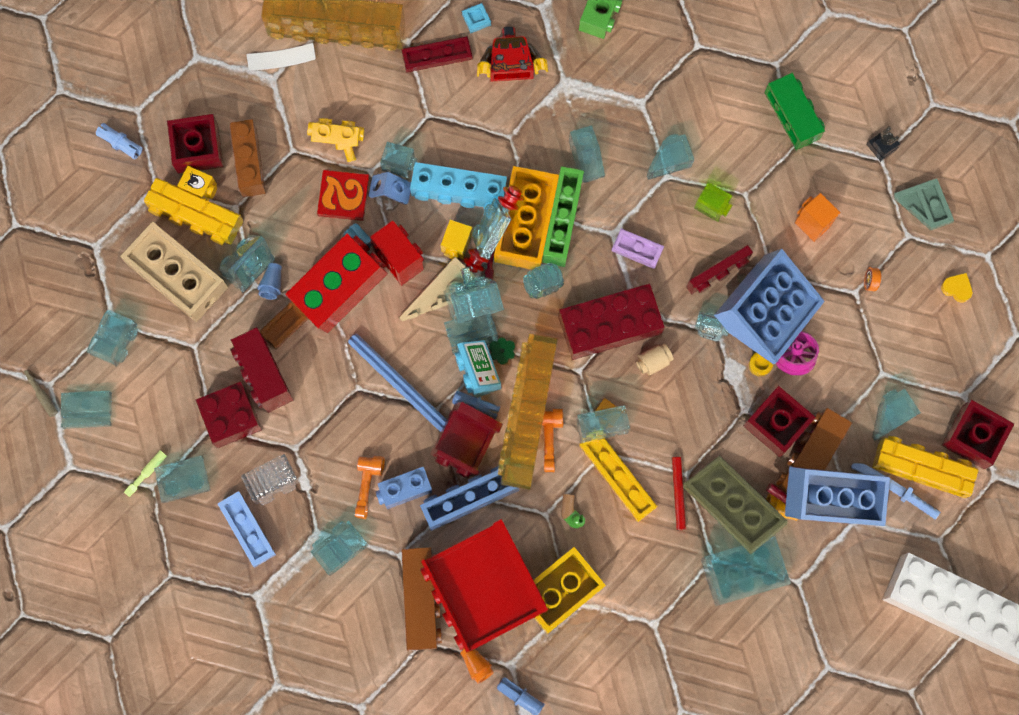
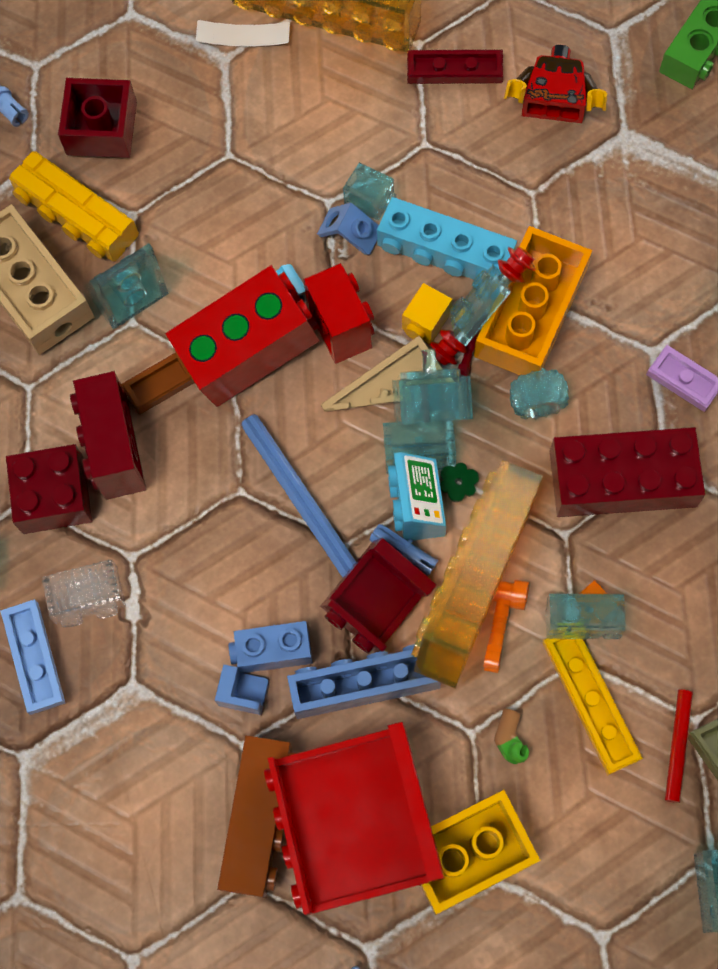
camera: 20 degrees right, 5 degrees down
yellow brick [177,166,217,201] -> none
dark orange brick [230,119,266,197] -> none
medium blue cone [257,263,282,300] -> none
yellow brick [307,118,365,162] -> none
clear light blue brick [310,521,368,576] -> none
red tile [317,170,370,221] -> none
orange brick [355,456,385,519] -> none
orange cone [460,649,494,684] -> none
medium azure tile [462,3,491,33] -> none
bright green brick [542,166,584,267] -> none
clear light blue slope [569,125,605,183] -> none
tan brick [636,344,673,376] -> none
none -> medium blue panel [215,664,269,715]

